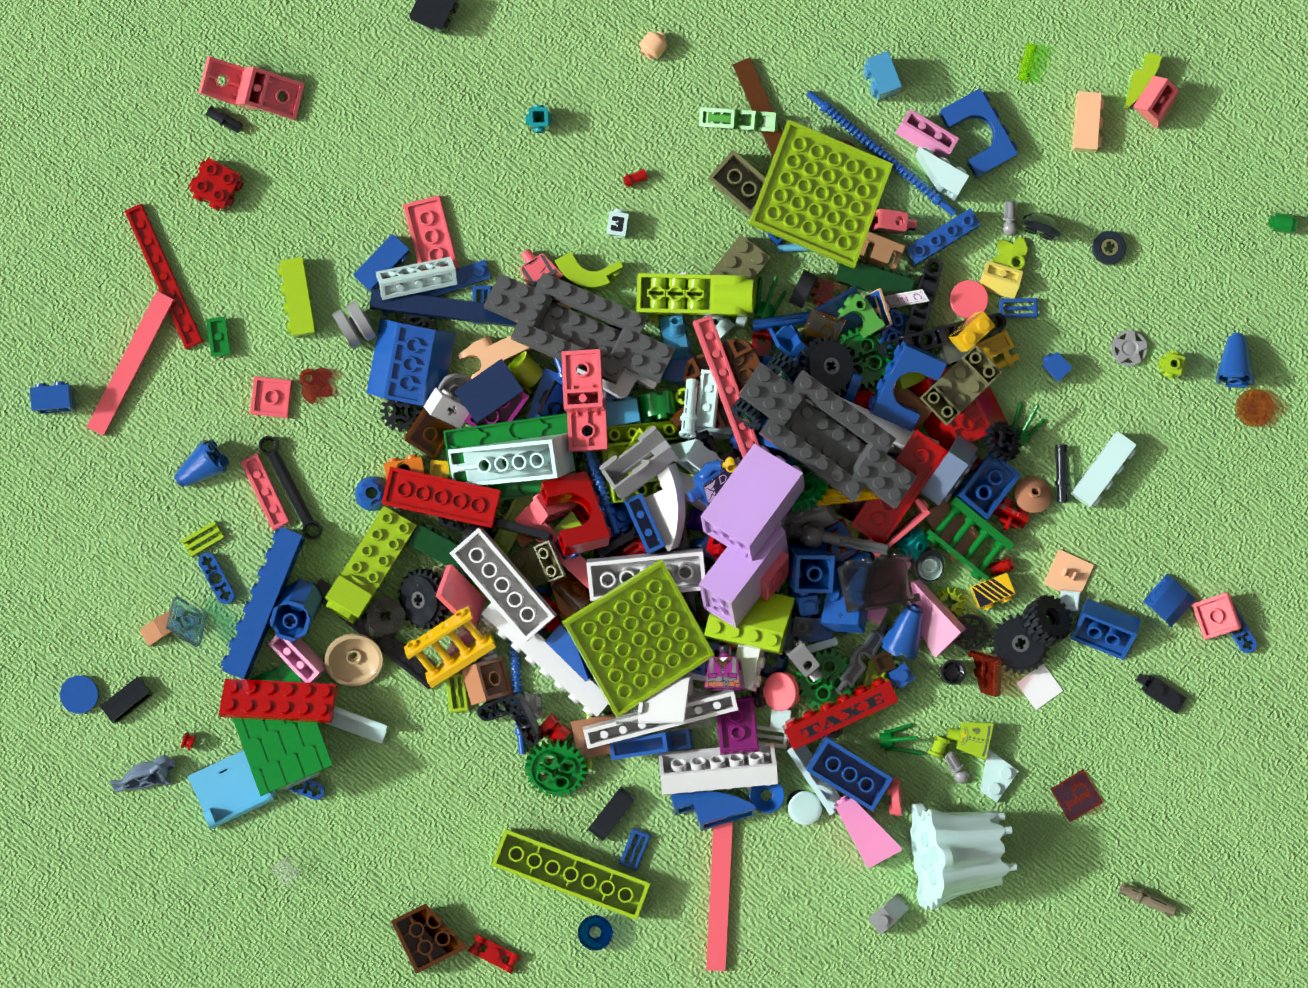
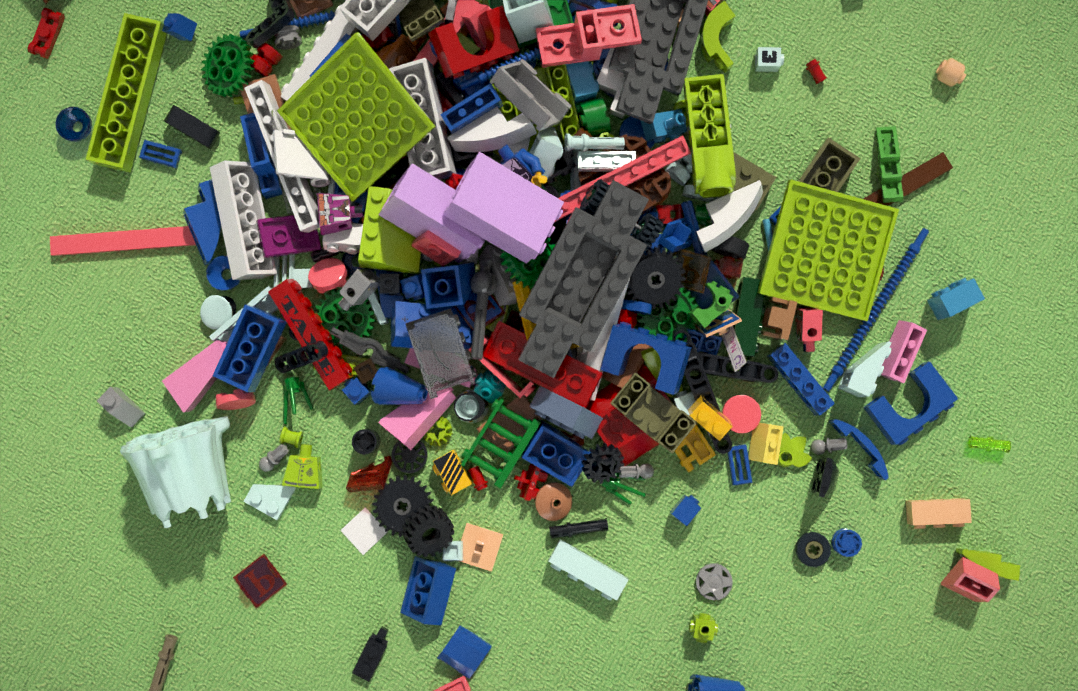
camera: 90 degrees right, 0 degrees up
none -> blue brick [162,13,197,41]
none -> black beam [275,341,328,373]
none -> light grey axle [619,463,654,479]
none -> white slope [696,180,763,252]
none -> blue slope [829,419,889,480]
none -> blue wheel [831,528,862,557]

